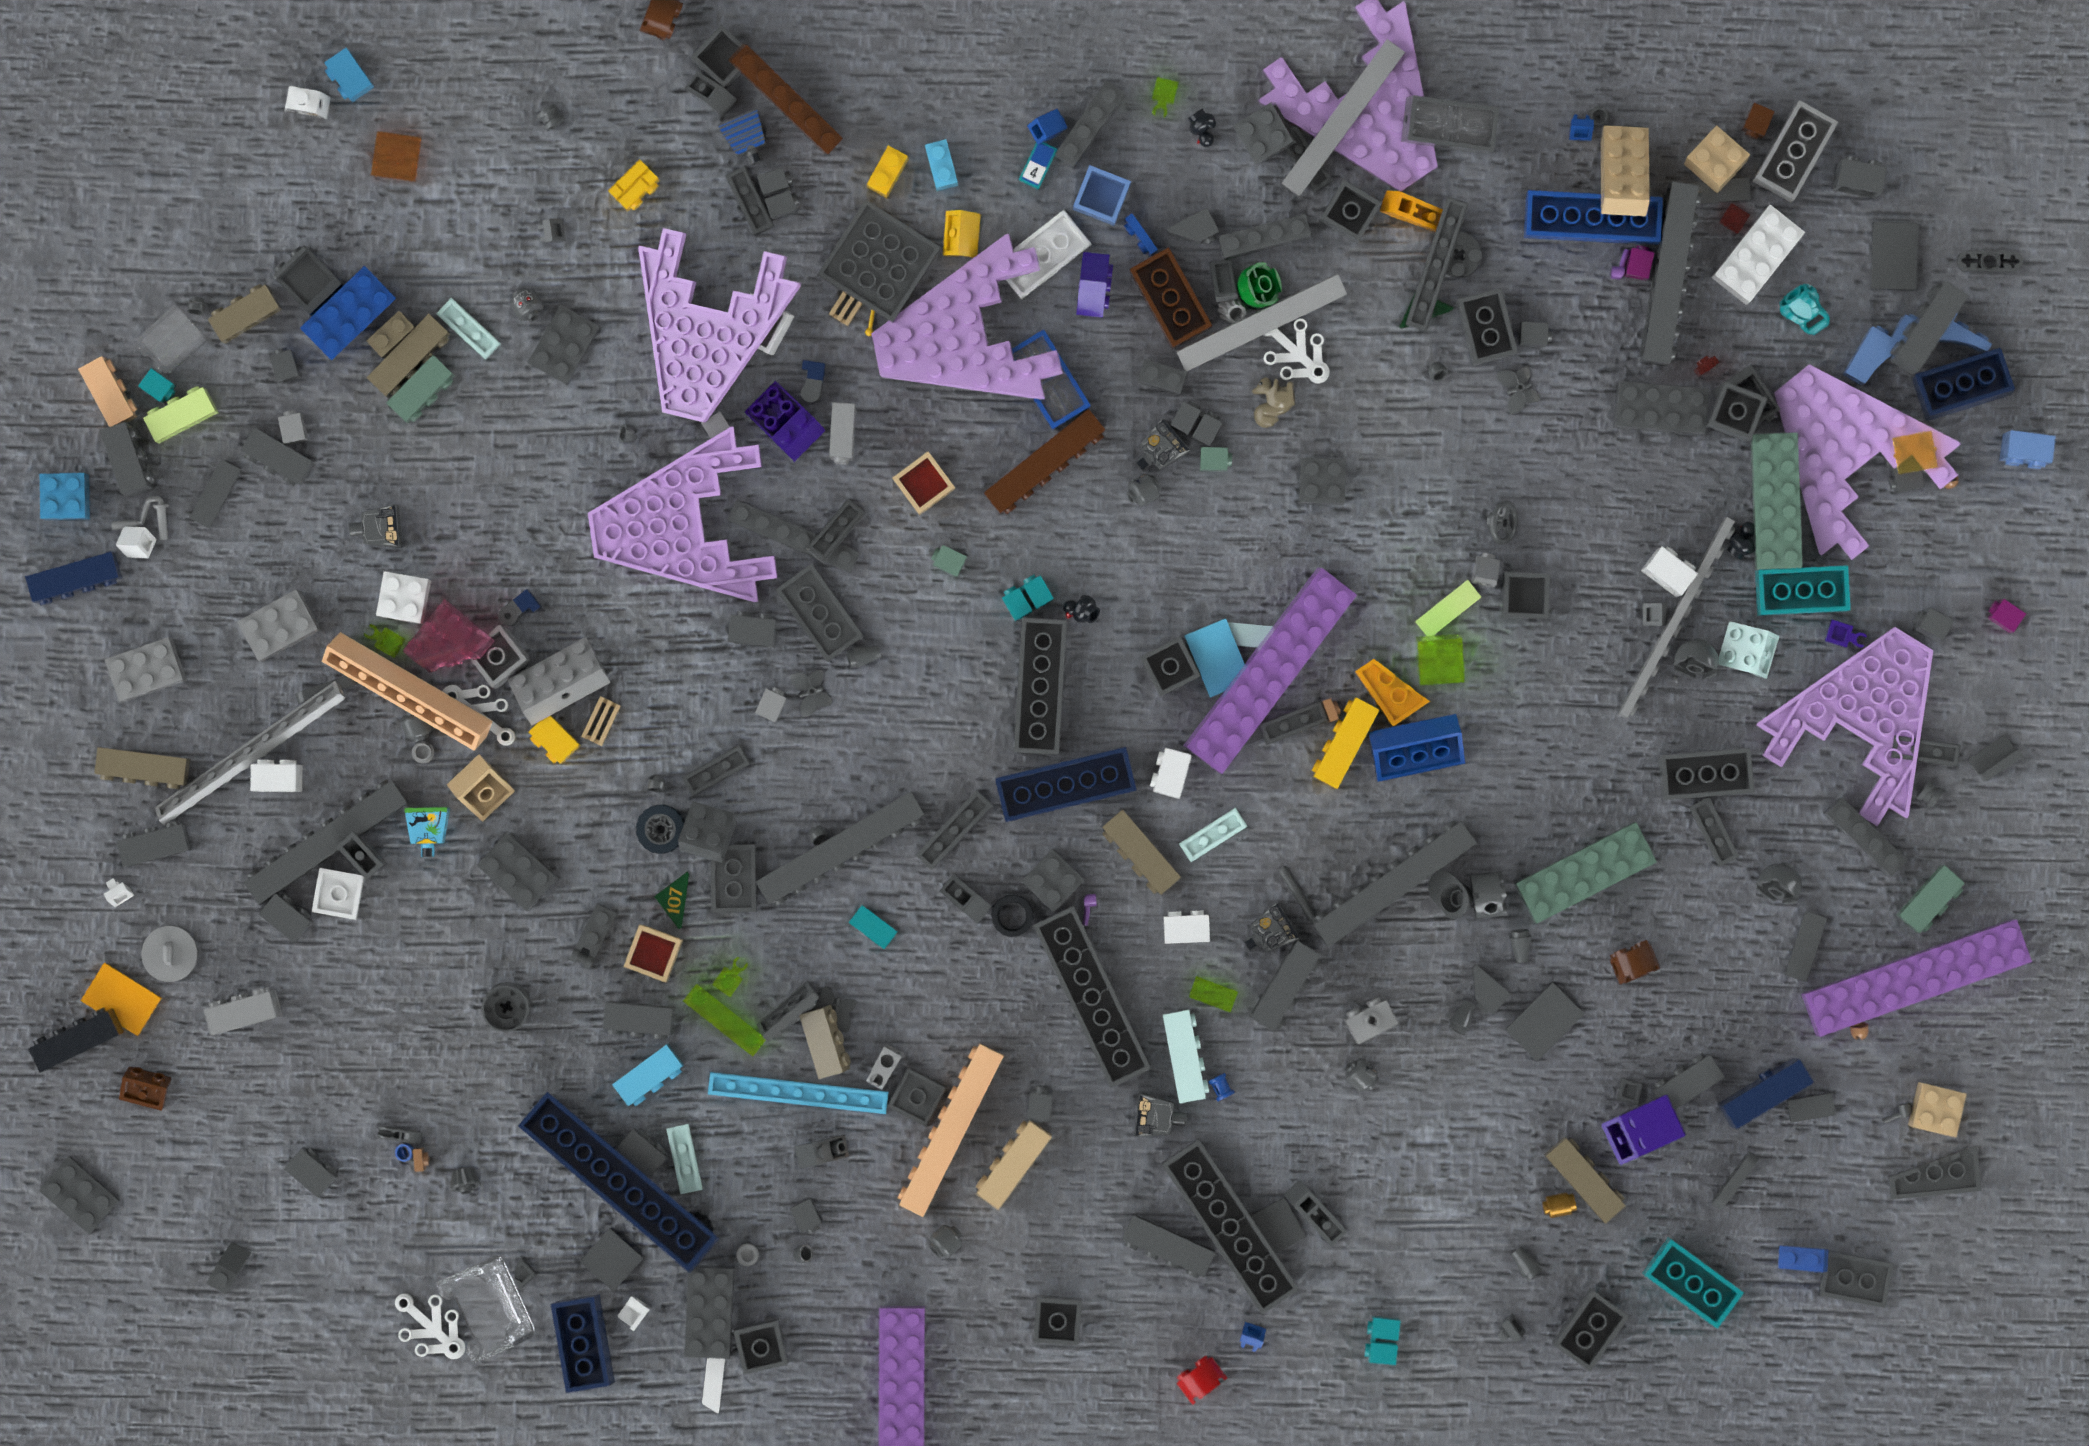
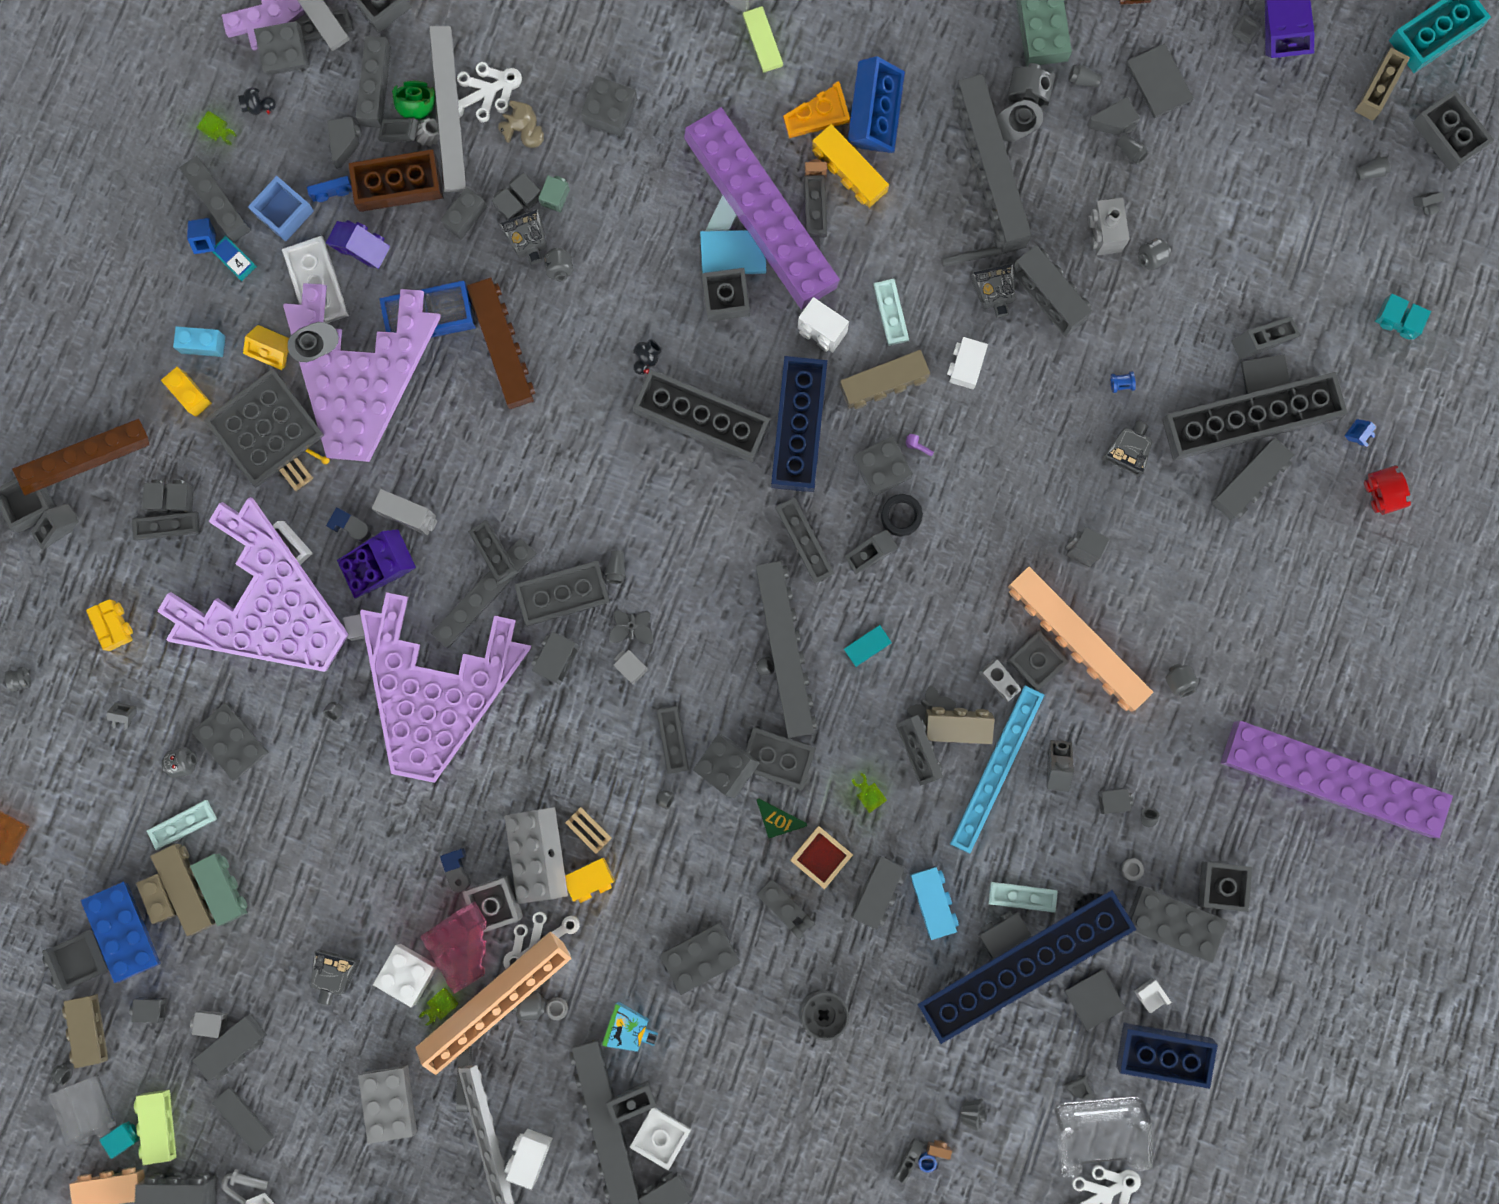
camera: 70 degrees left, 5 degrees down
tan slope [447,754,515,822] -> none
black wheel [636,805,685,854] -> none
clear neon green plate [683,983,766,1057] -> none
white sticker [702,1358,725,1413] -> none
torso [718,108,767,166] -> none
clear red piece [892,452,955,516] -> none
sand green brick [931,545,967,577] -> none
tan brick [976,1120,1052,1210] -> none
teal piece [1002,574,1054,622] -> none
dark grey brick [1033,906,1151,1088] -> none
dark grey brick [1033,1295,1082,1346] -> none
light aqua brick [1162,1009,1209,1103] -> none
clear neon green tile [1188,976,1238,1013] -> none
clear neon green piece [1415,634,1465,685] -> none
pearl gold brick [1542,1192,1577,1218] -> none
dark tan brick [1544,1137,1625,1224] -> none
none -> dark grey piece [287,322,339,362]
none -> dark tan brick [1354,48,1410,121]

